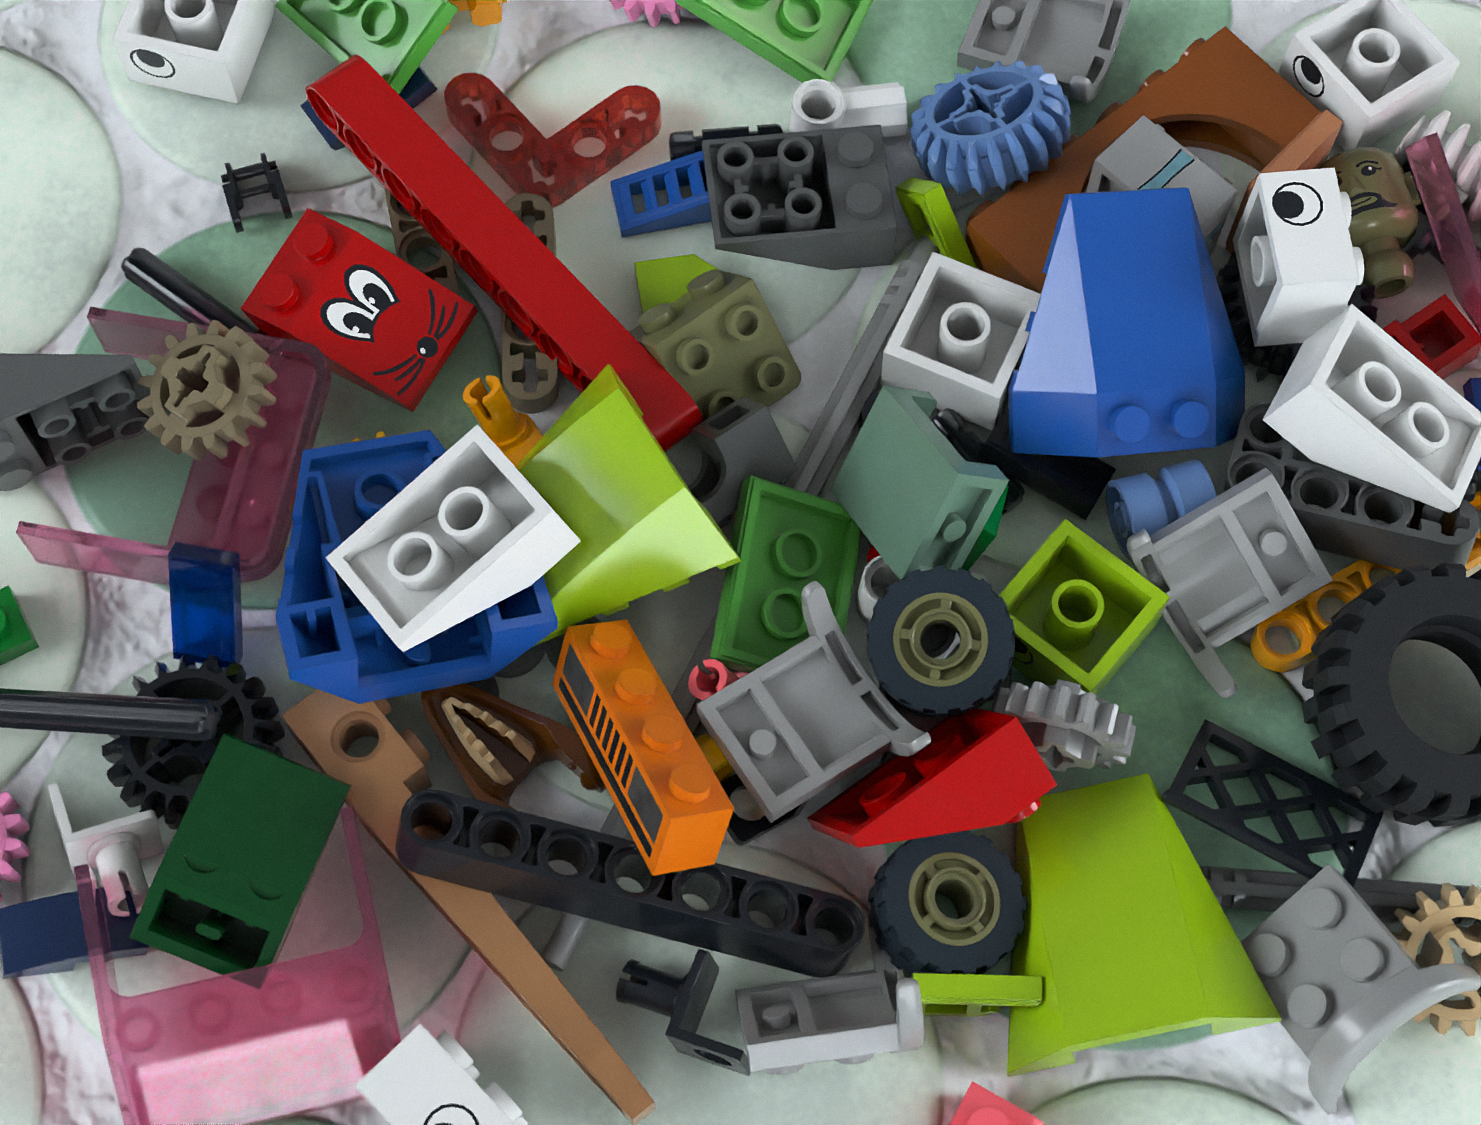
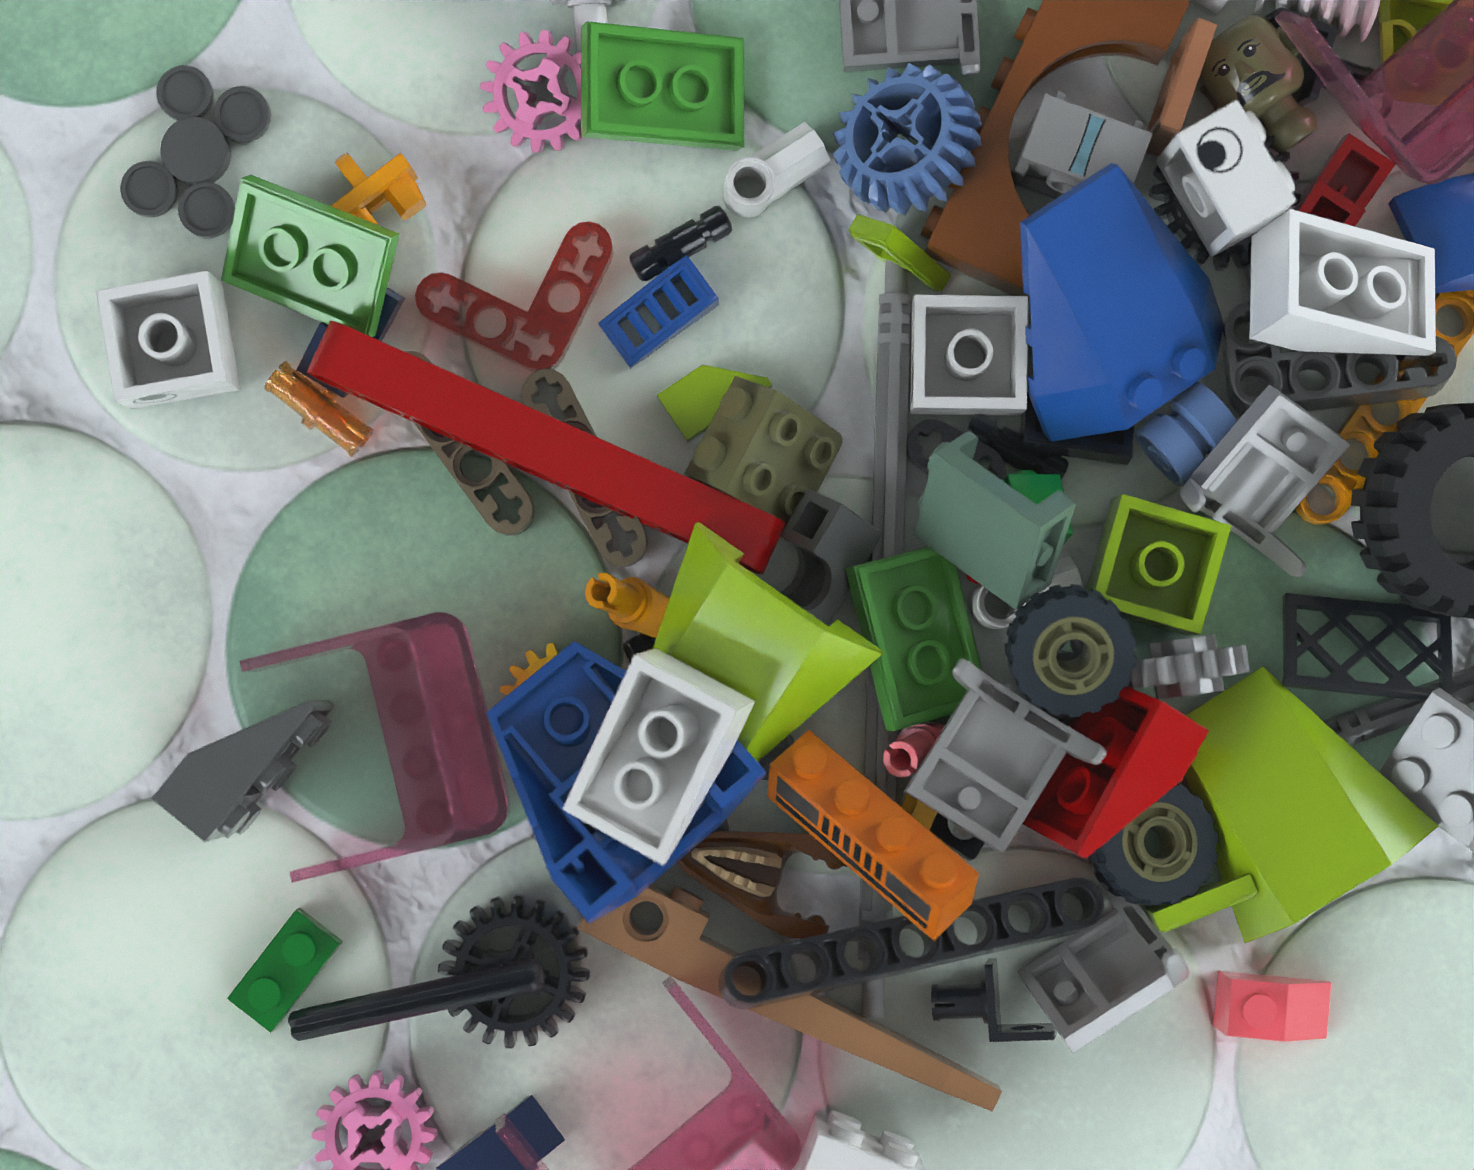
camera: 20 degrees left, 20 degrees up
white bracket [47,782,163,917] -> none
black axle [121,247,273,356] -> none
dark green slope [129,733,352,990] -> none
dark tan gear [137,320,277,461] -> none
clear blue tile [168,542,243,668] -> none
black piece [221,152,293,233] -> none
red slope [240,208,478,412] -> none
dark grey slope [702,124,898,270] -> none
none -> clear orange pin [264,361,374,457]

